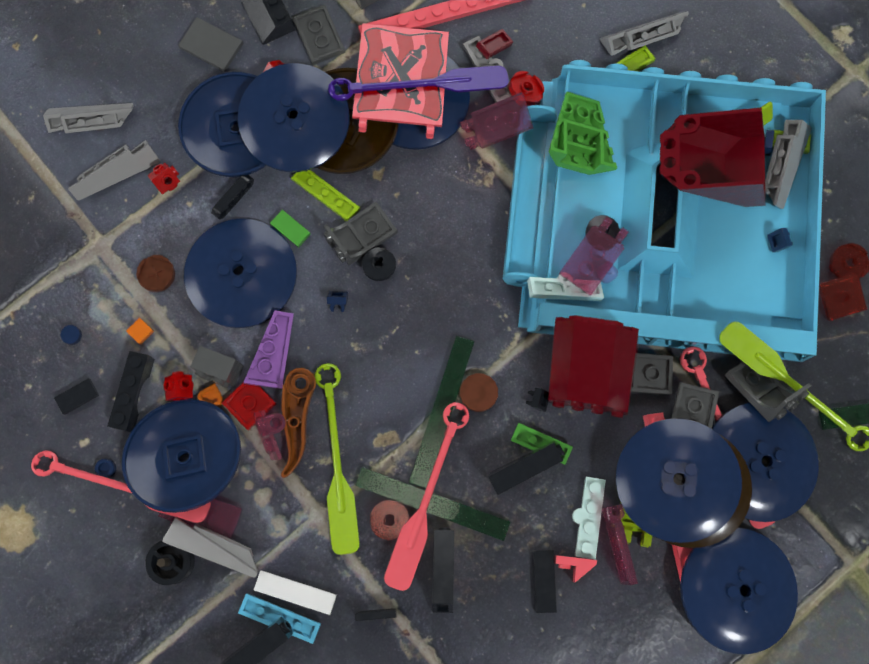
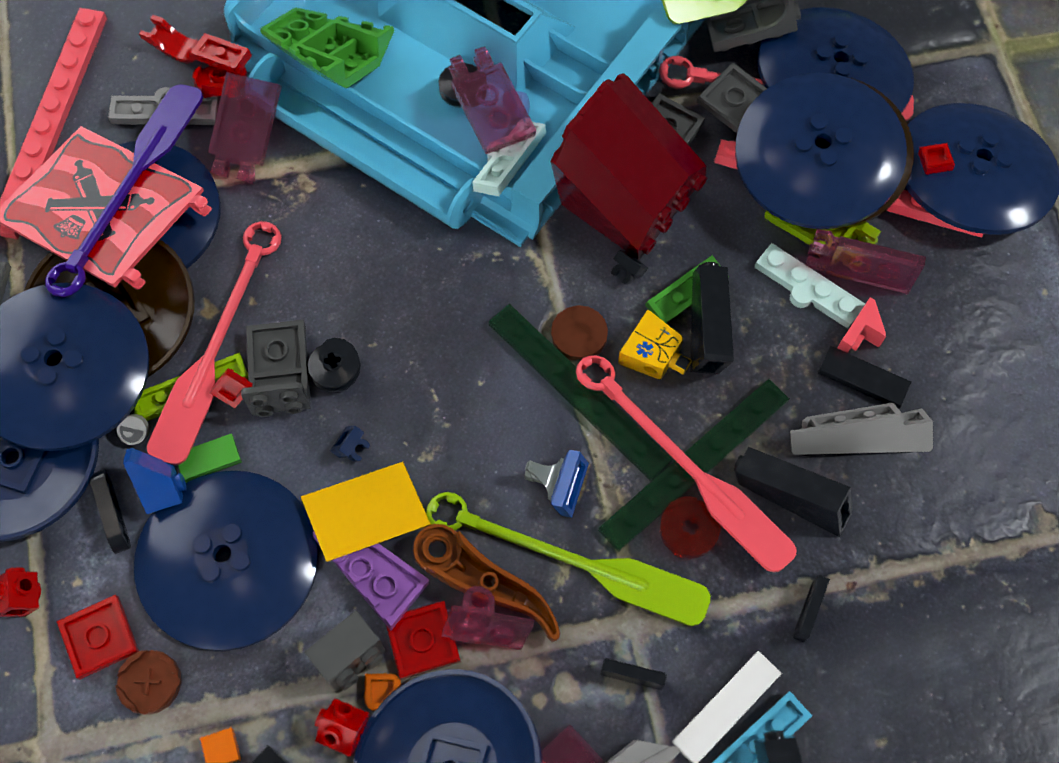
camera: 65 degrees left, 10 degrees down
dark red tile [476,29,513,59] -> none
none -> red tile [56,594,139,680]
none -> light grey tile [117,414,149,445]
none -> blue slope [123,448,187,514]
none -> red piece [139,15,252,75]
none -> coral piece [147,221,282,465]
none -> red tile [210,368,253,409]
none -> yellow sticker [300,462,430,562]
none -> blue piece [525,450,589,518]
none -> black tile [600,658,667,690]
none -> yellow torso [618,310,692,379]
none -> light grey wedge [790,403,933,455]
none -> red tile [918,143,955,175]

